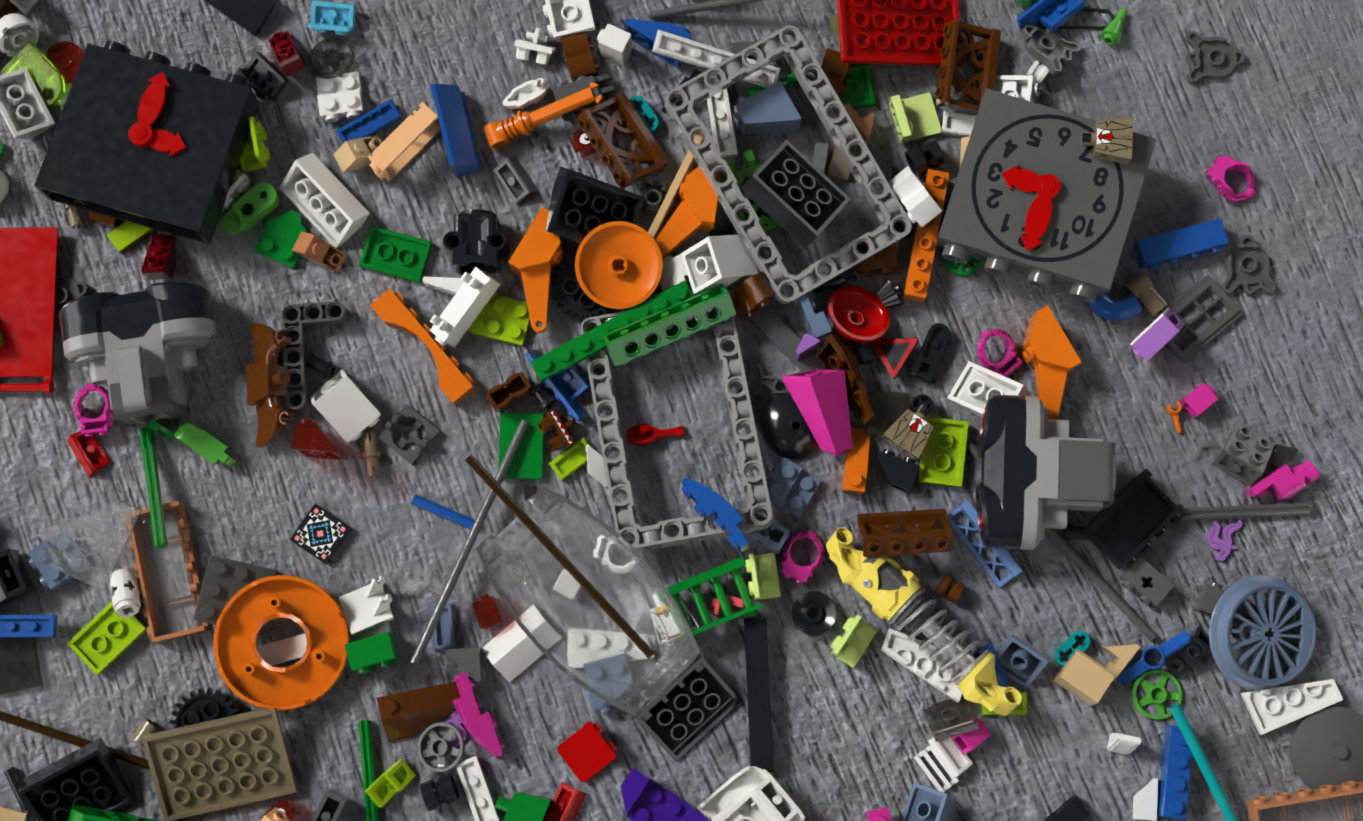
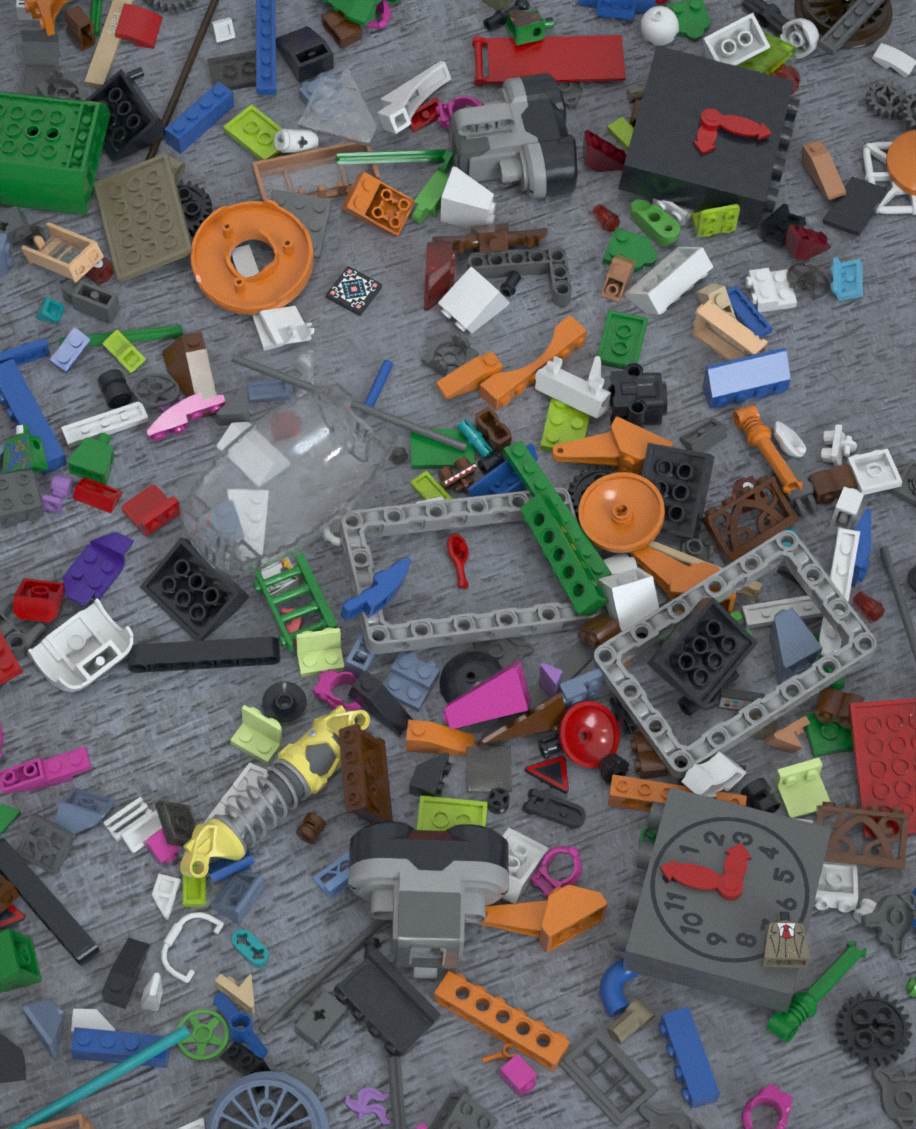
camera: 80 degrees right, 20 degrees down
green brick [344,632,402,674] -> none
dark tan pin [362,432,381,478] -> none
dark brown piece [465,454,655,659] -> none
white tile [552,569,580,600] -> none
dark tan torso [881,405,933,461] -> none
tan slope [1053,649,1116,706] -> none
medium lavender piece [1130,307,1185,361] -> none
none -> black slope [102,938,150,1009]
none -> white tile [152,874,181,920]
none -> white piece [161,912,224,983]
none -> blue brick [165,82,234,154]
none -> orange slope [340,172,415,237]
none -> black slope [348,670,413,737]
none -> white arch [377,61,451,134]
none -> orange brick [433,971,570,1072]
none -> orange slope [435,351,503,400]
none -> white slope [440,167,496,229]
none -> teal pin [457,418,494,459]
none -> clear red cone [593,204,620,232]
none -> green piece [766,941,867,1043]
none -> nougat slope [801,140,846,200]
none -> black gear [835,991,912,1067]
none -> clear red cone [853,591,885,622]

